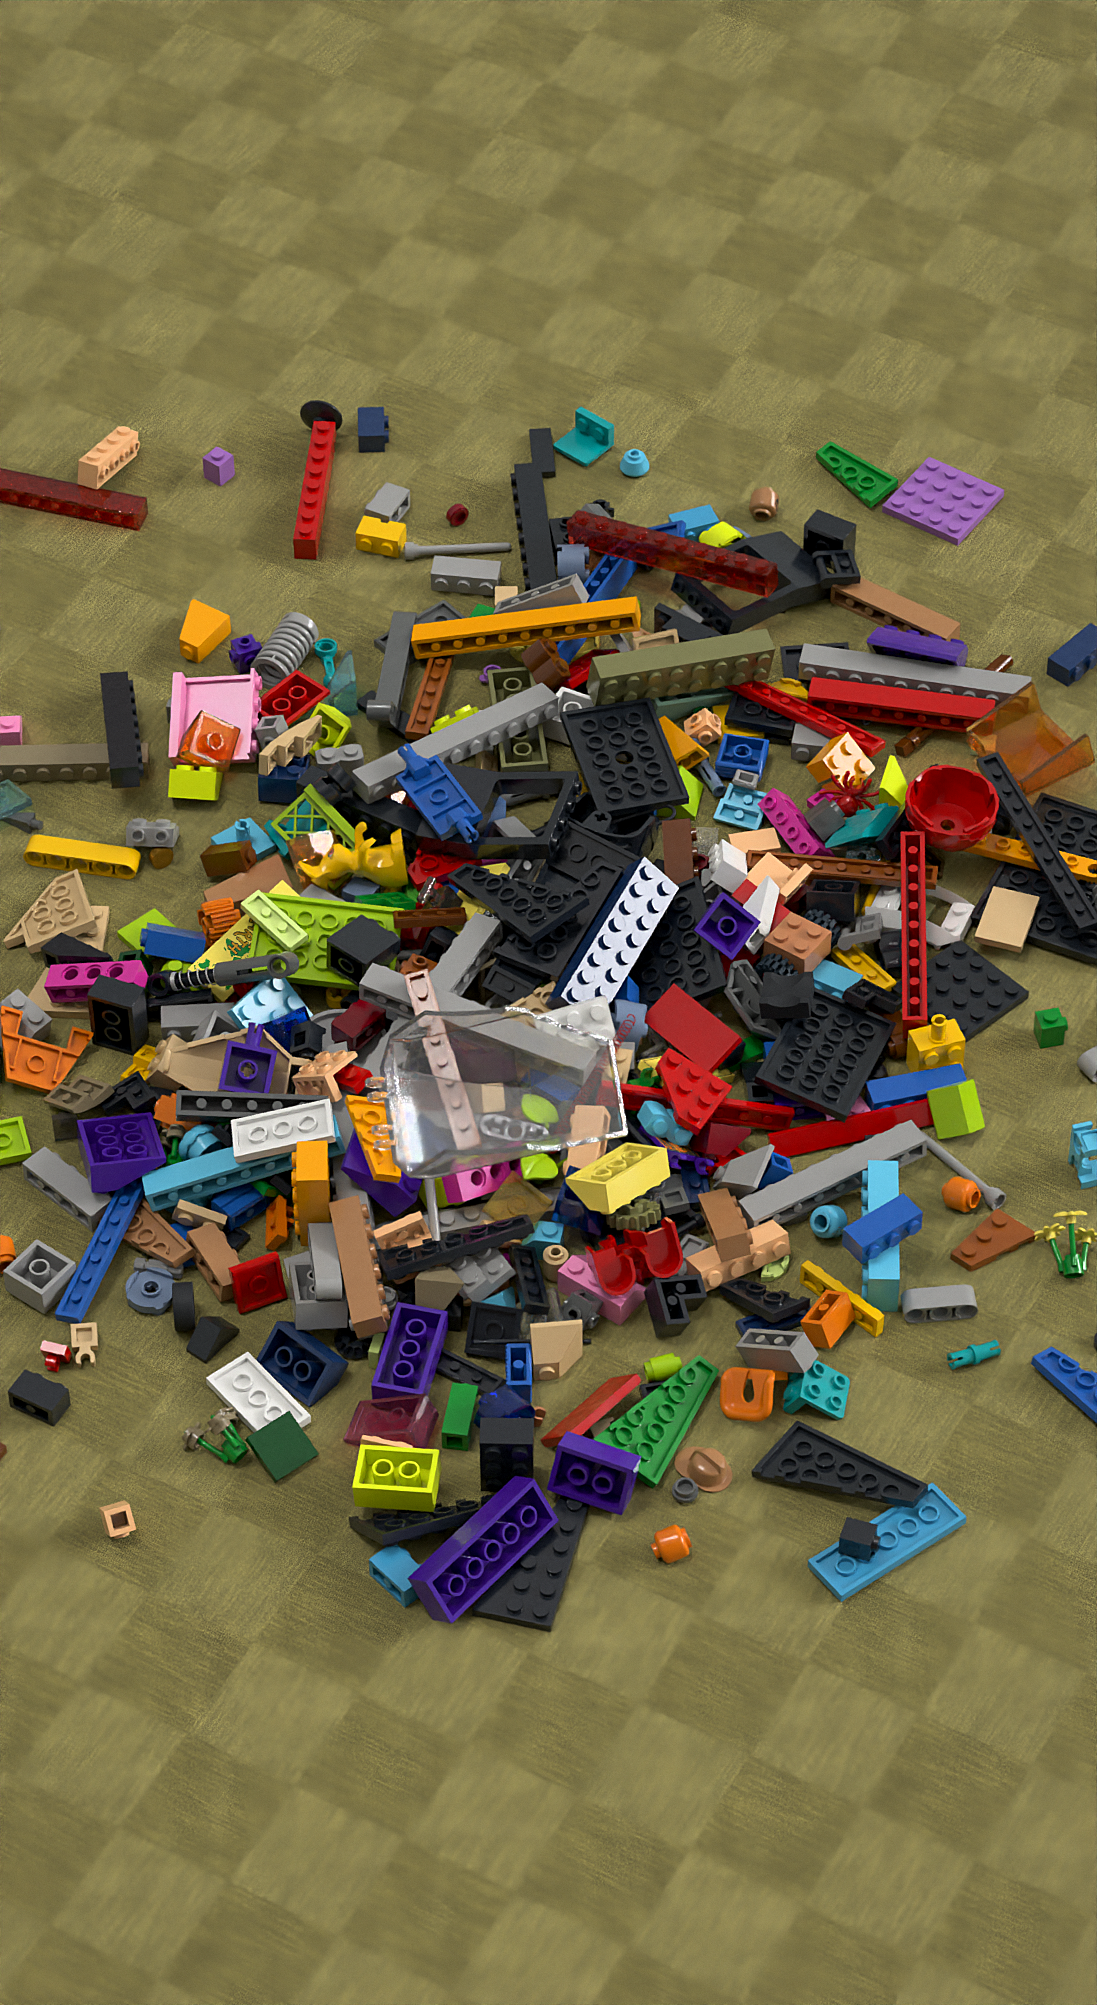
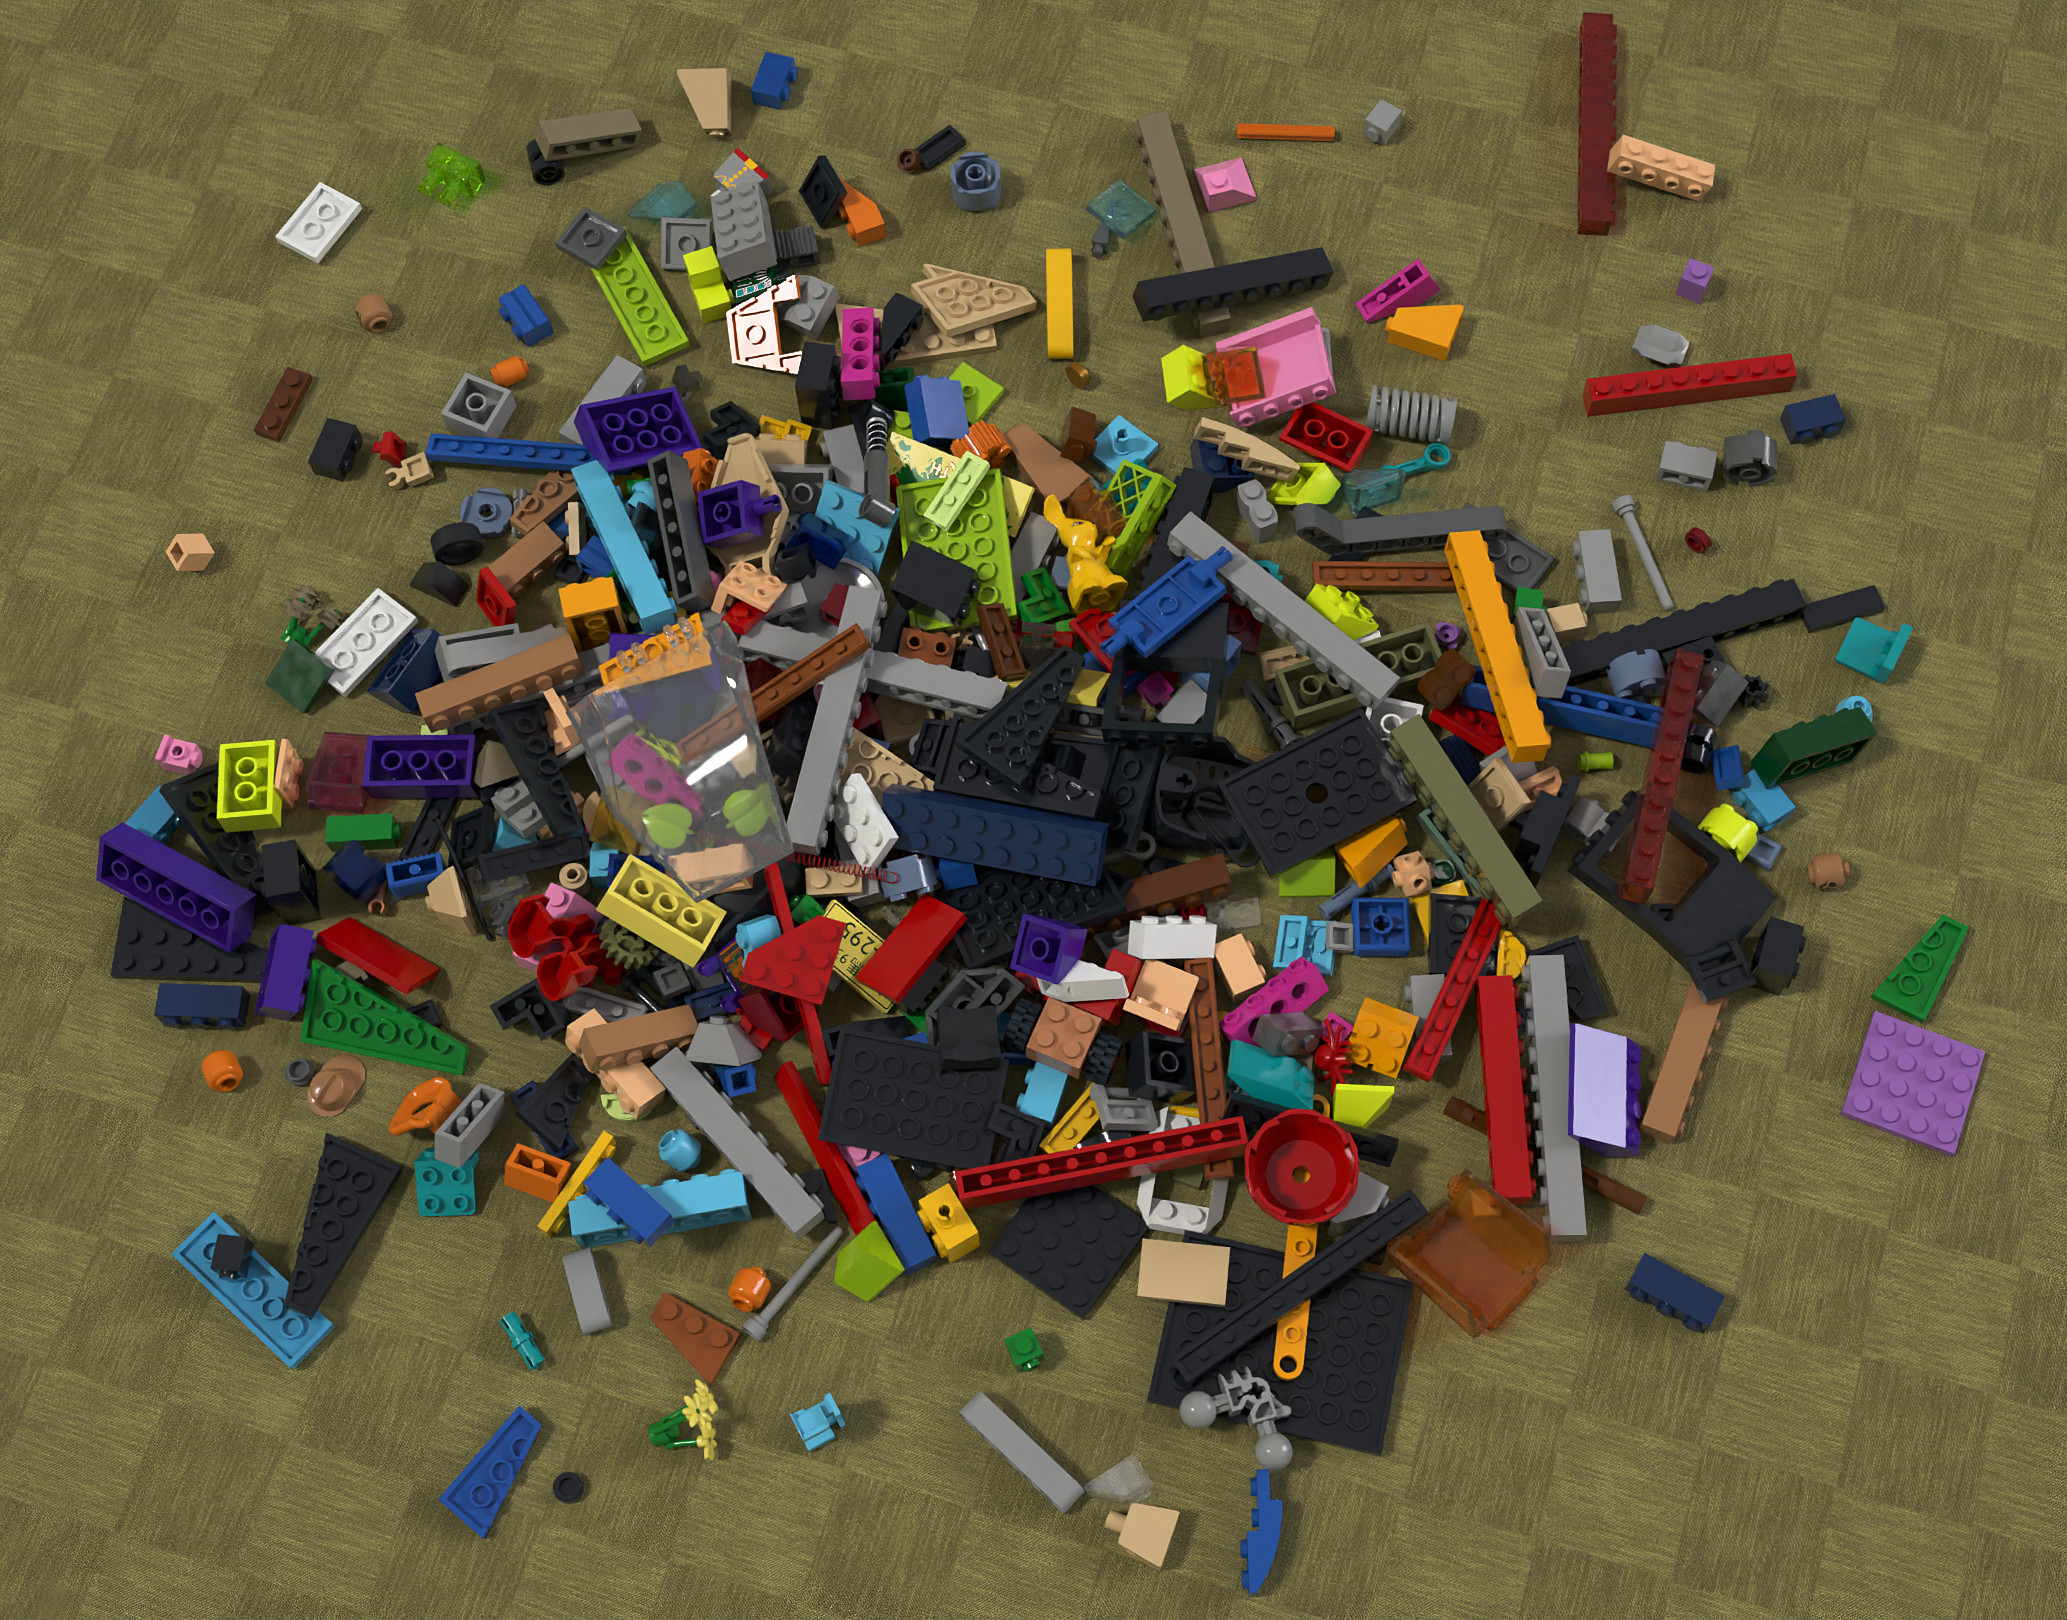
camera: 80 degrees right, 20 degrees up
dark tan slope [43,1074,115,1114] -> none
light grey plate [126,818,179,847] -> none
dark purple brick [228,634,262,674] -> none
white plate [231,1099,336,1163] -> none
light grey brick [255,715,289,749] -> none
black dish [300,400,343,431] -> none
black wheel [312,763,357,807] -> none
yellow brick [355,516,407,558] -> none
lime brick [643,1352,683,1383] -> none
none -> dark blue brick [154,983,250,1030]
none -> bright pink brick [155,734,203,775]
none -> dark pink slope [1355,258,1441,323]
none -> light grey slope [1631,325,1690,367]
none -> dark grey brick [1723,430,1777,486]
none -> dark green brick [1750,707,1877,789]

